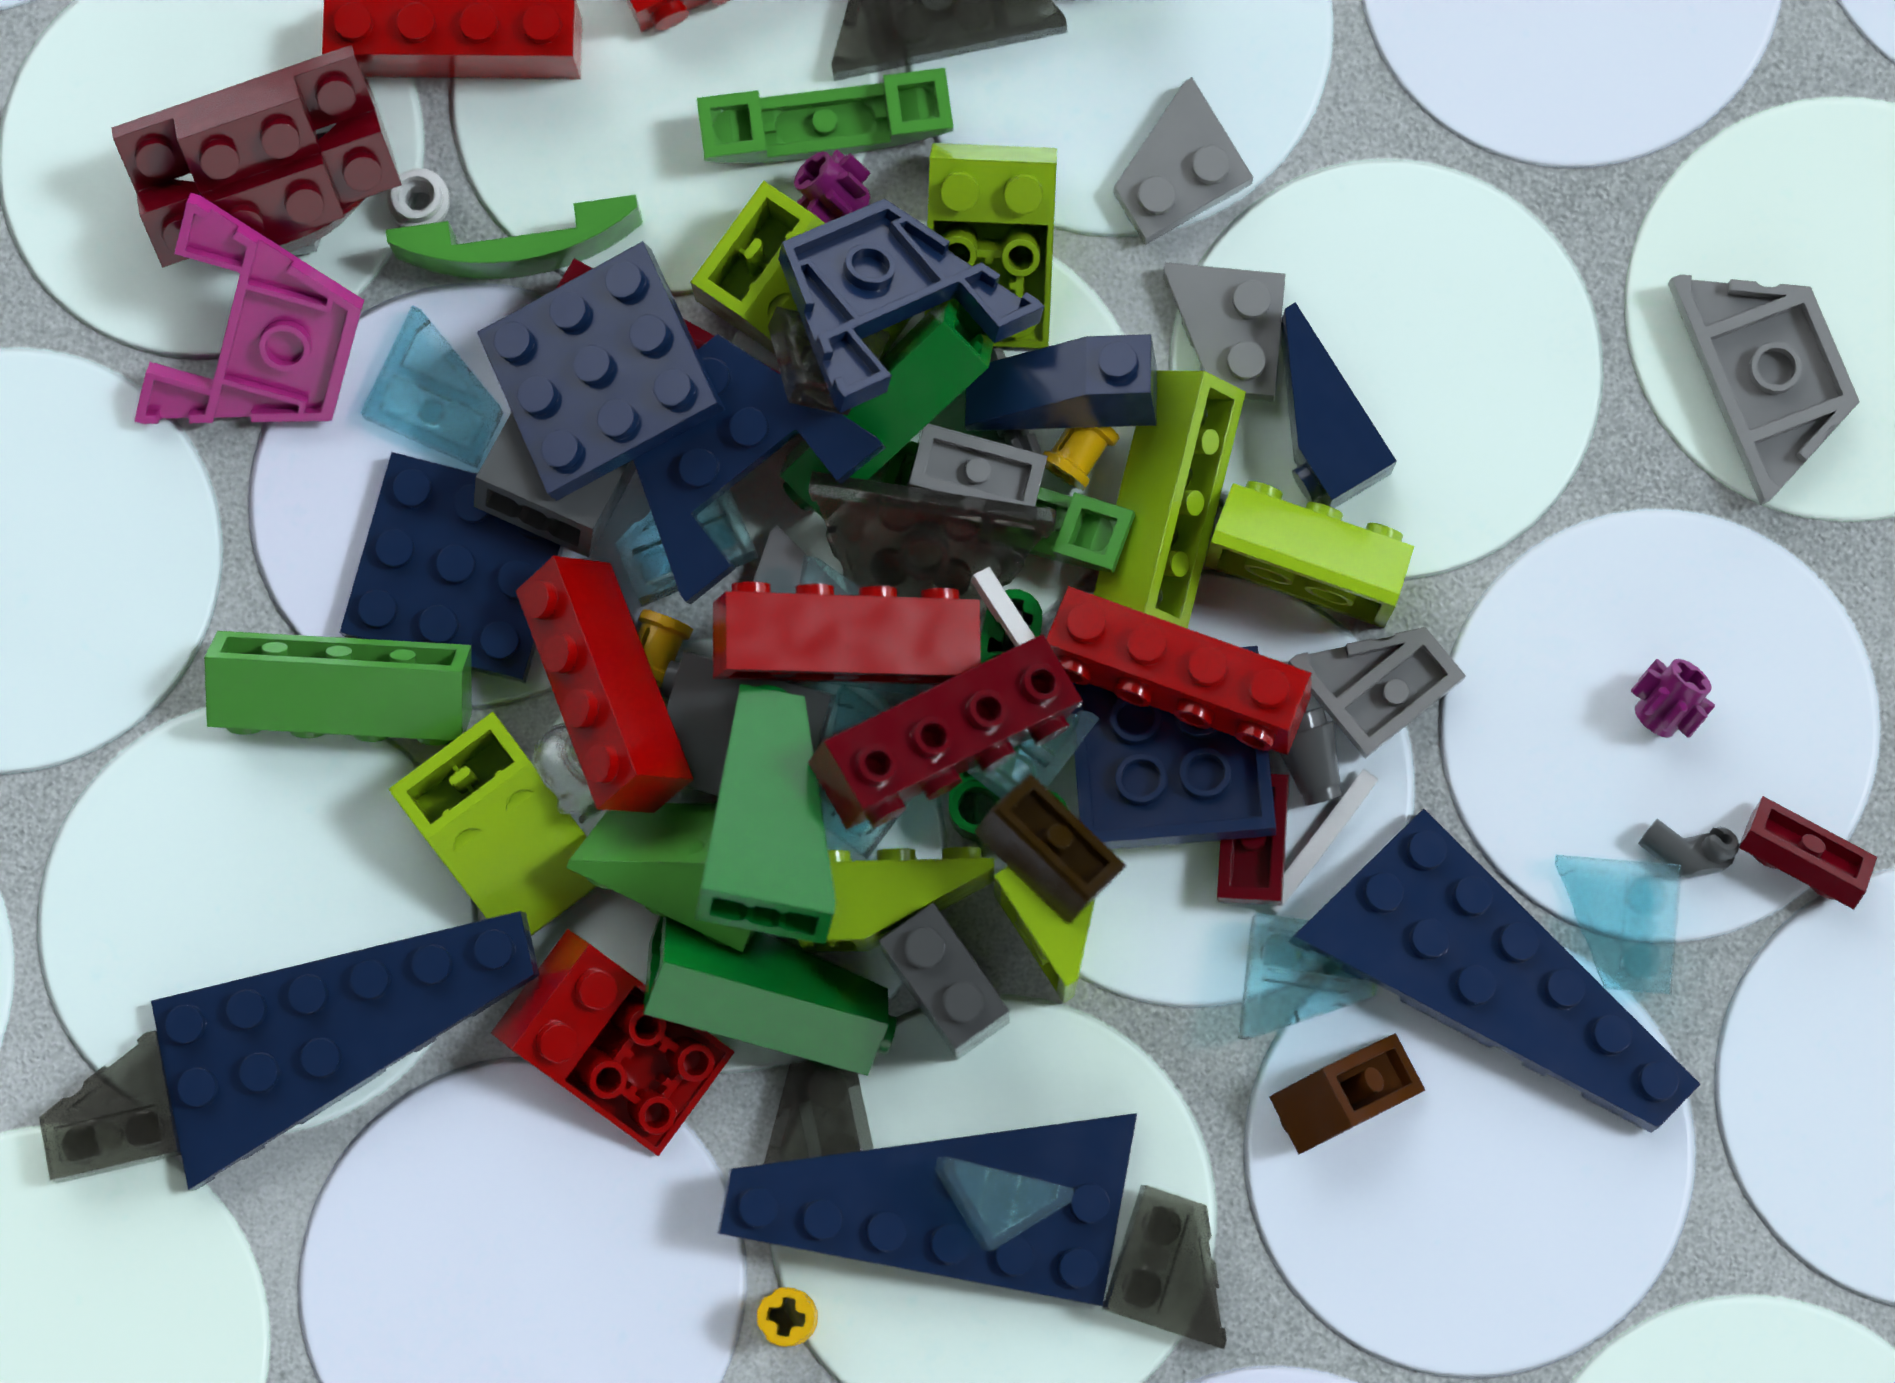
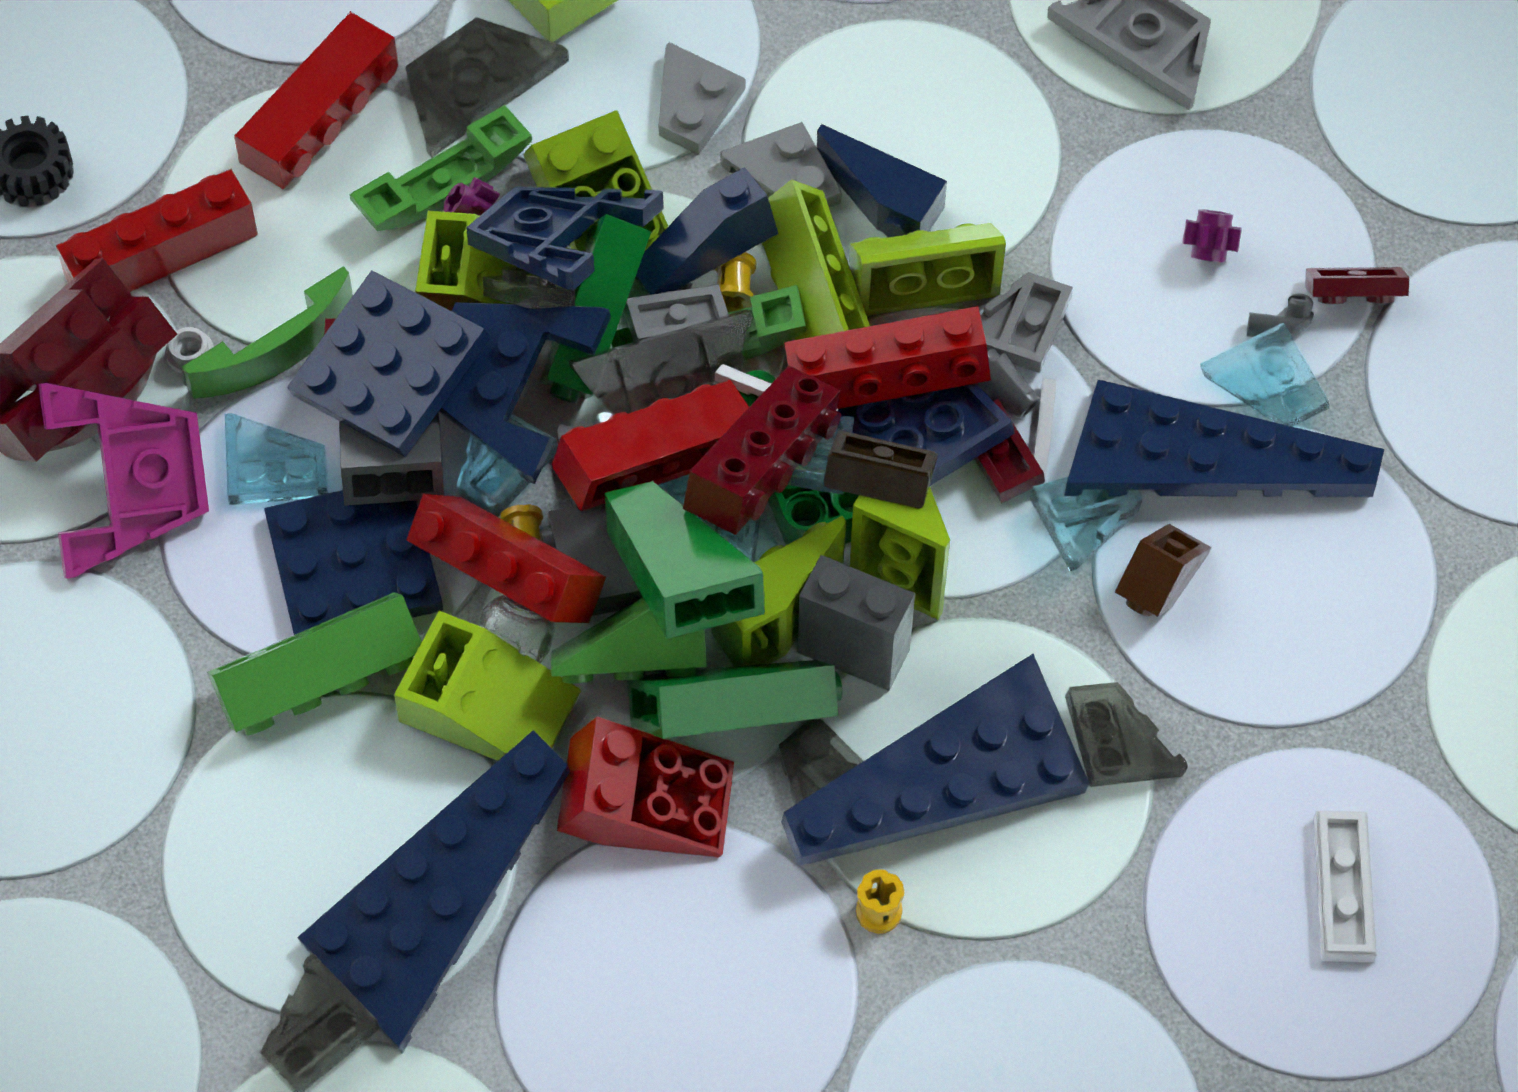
camera: 35 degrees left, 20 degrees down
clear light blue slope [935,1157,1074,1251] -> none

